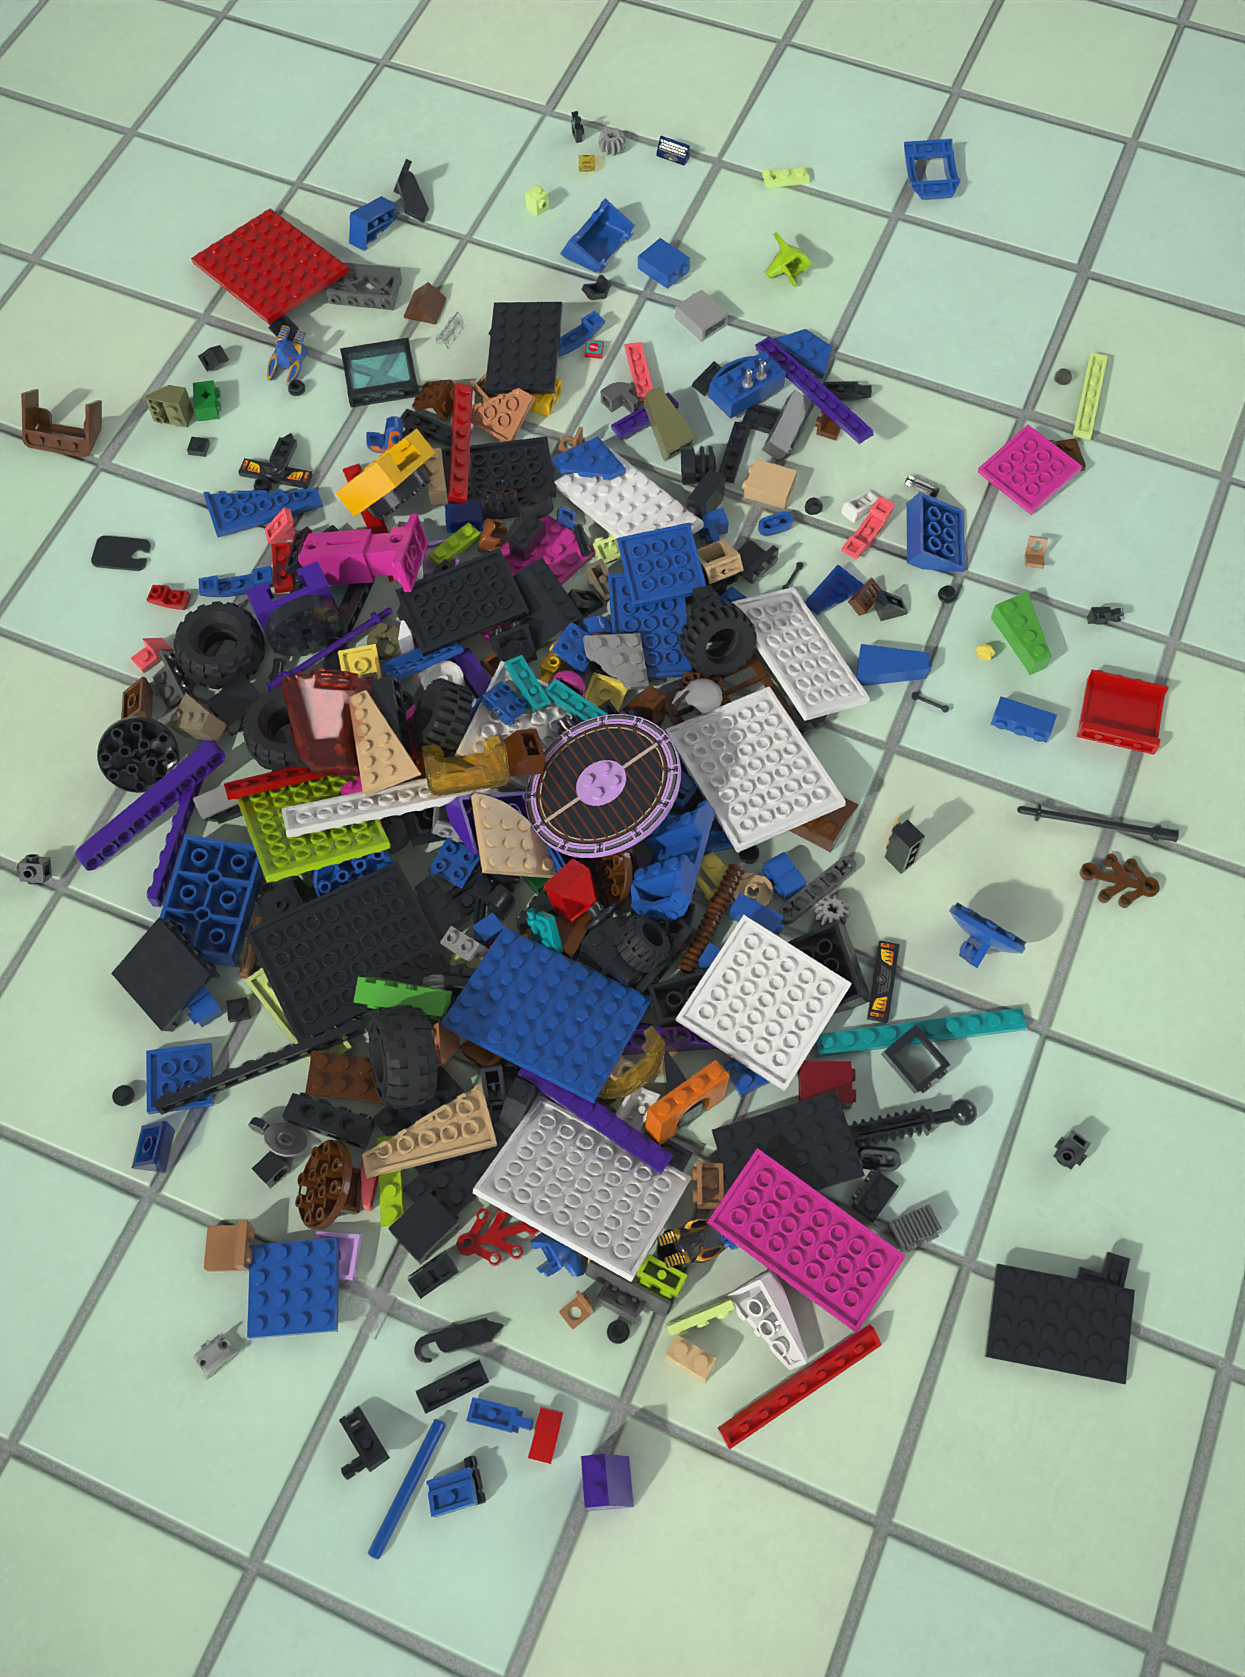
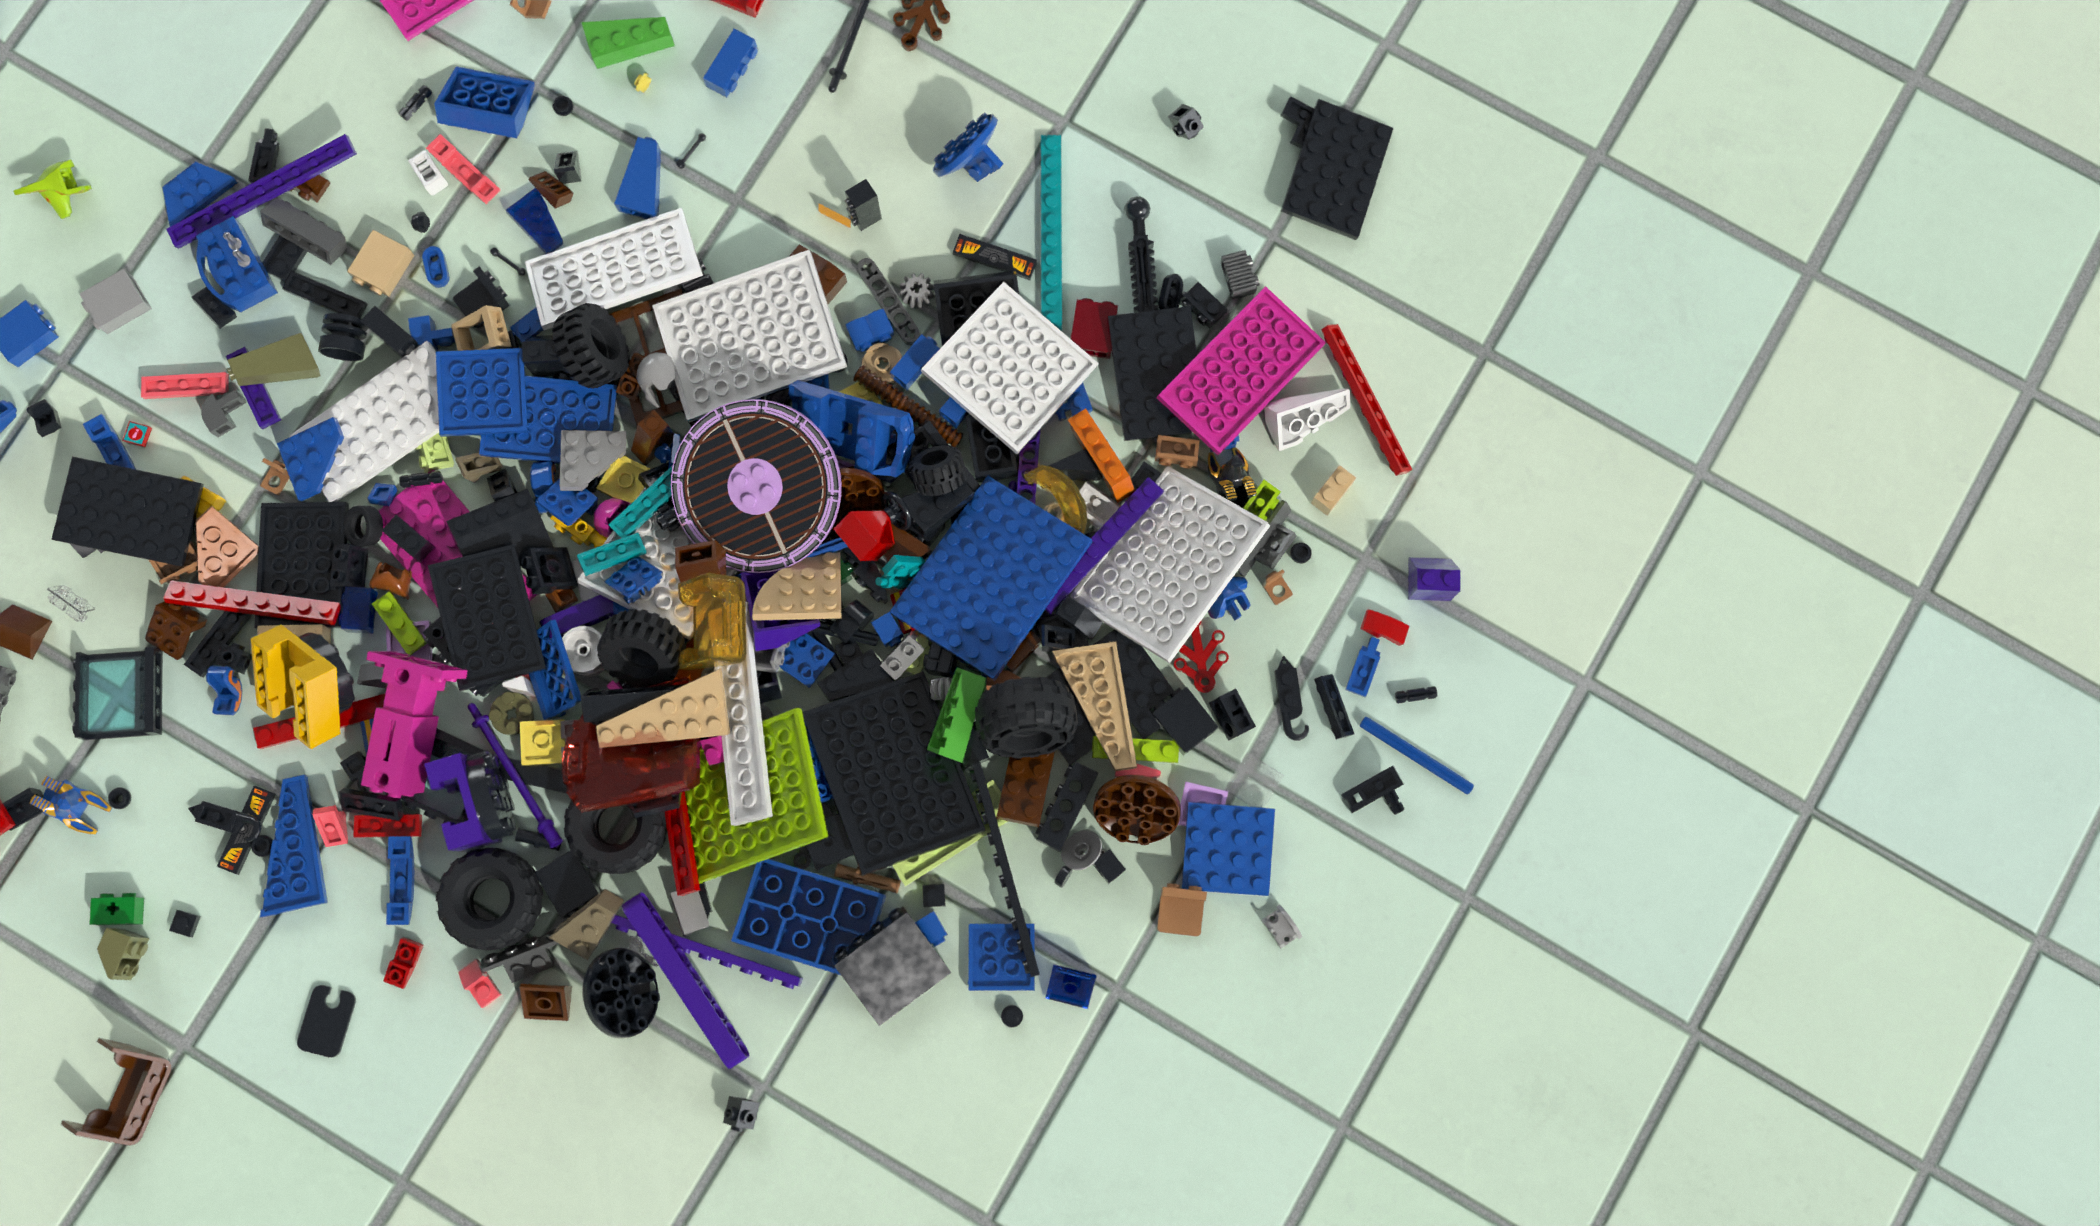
camera: 85 degrees left, 15 degrees up
black panel [198,345,229,372] -> none
blue plate [426,1467,478,1518] -> none
yellowish green plate [665,1298,735,1336] -> none
black window [881,1025,951,1094] -> none

